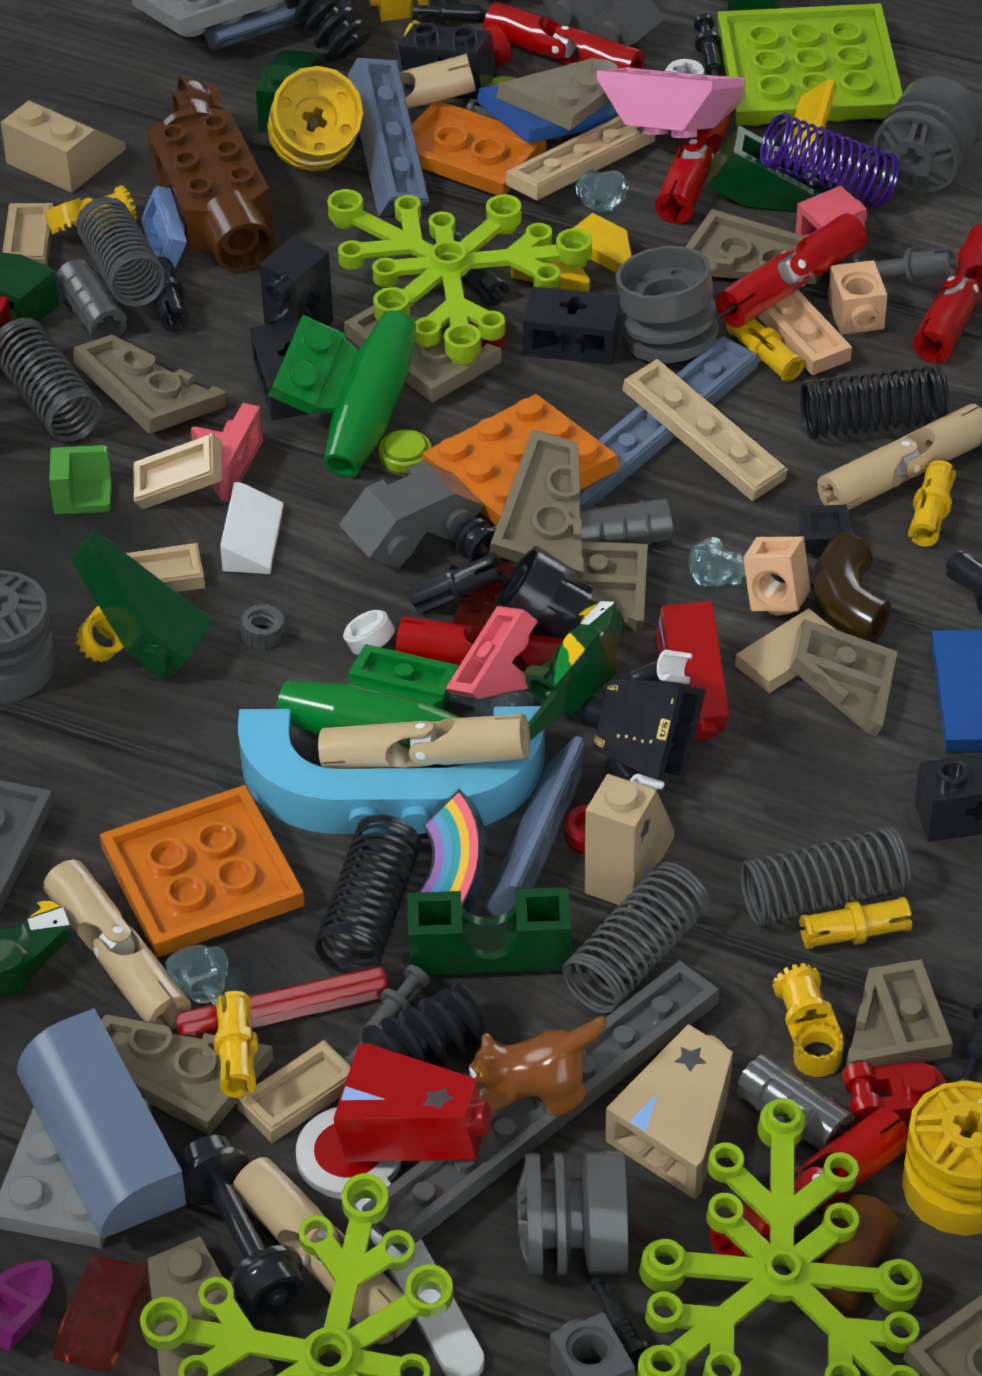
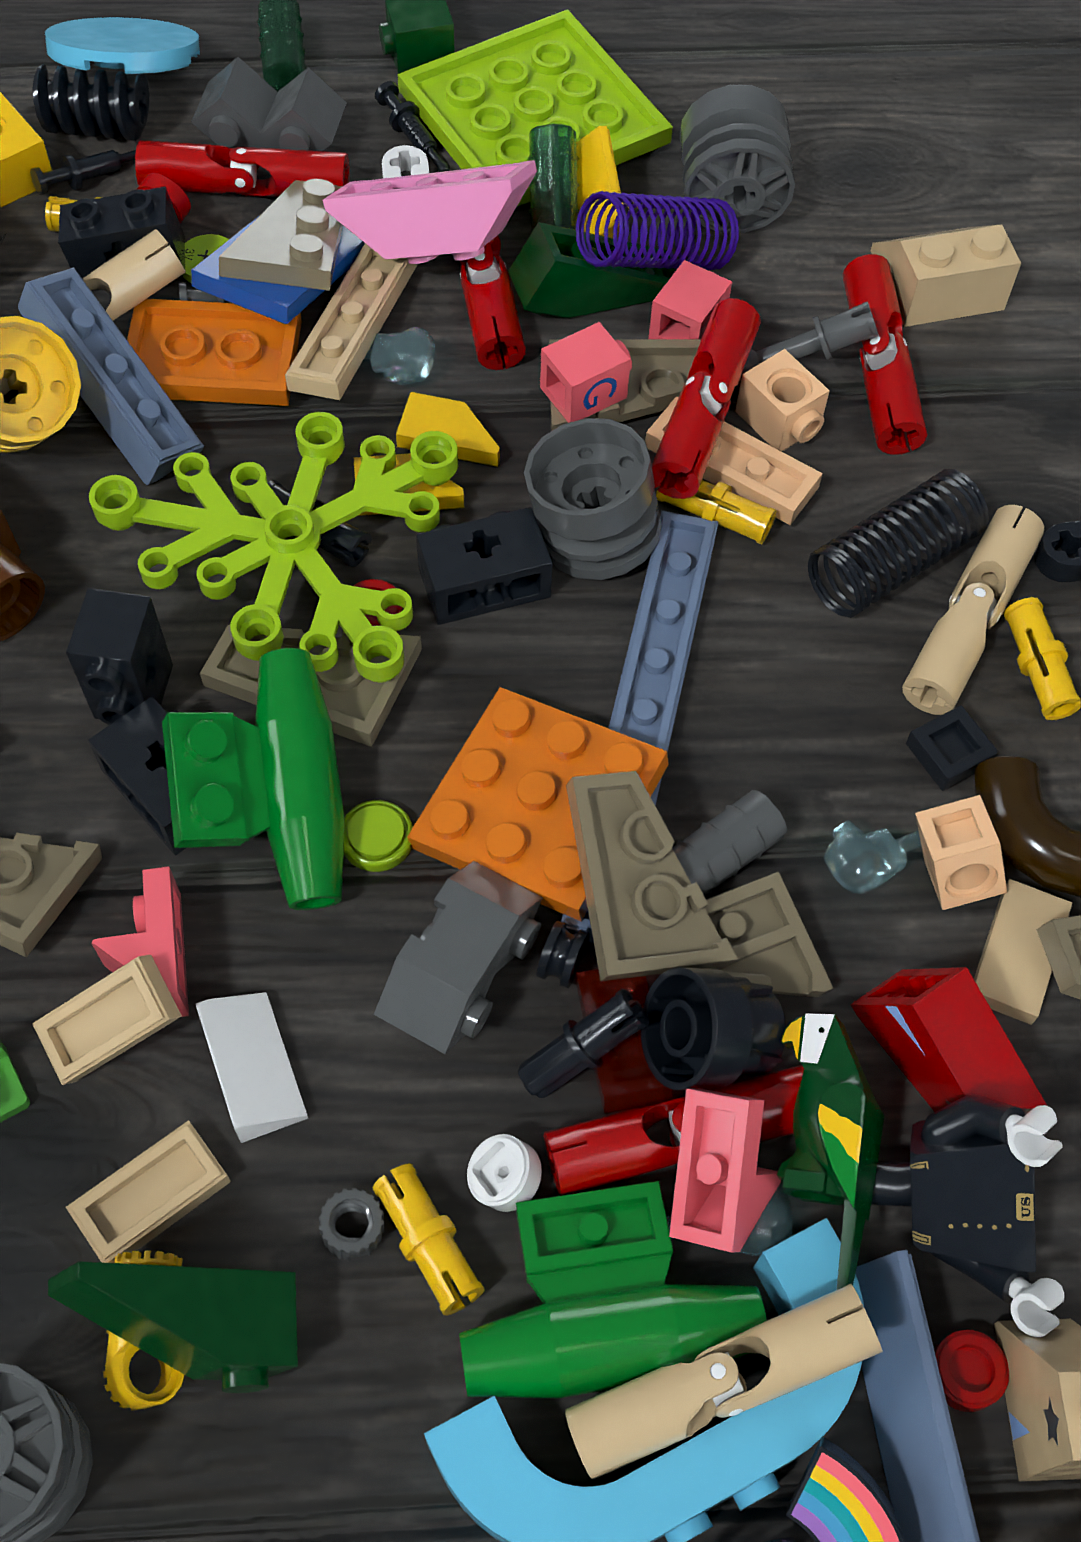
camera: 30 degrees left, 15 degrees up
tan tile [622,359,788,502] -> none
none -> yellow pin [373,1163,485,1316]
none -> clear green axle [527,124,580,233]
none -> coral brick [540,322,632,423]

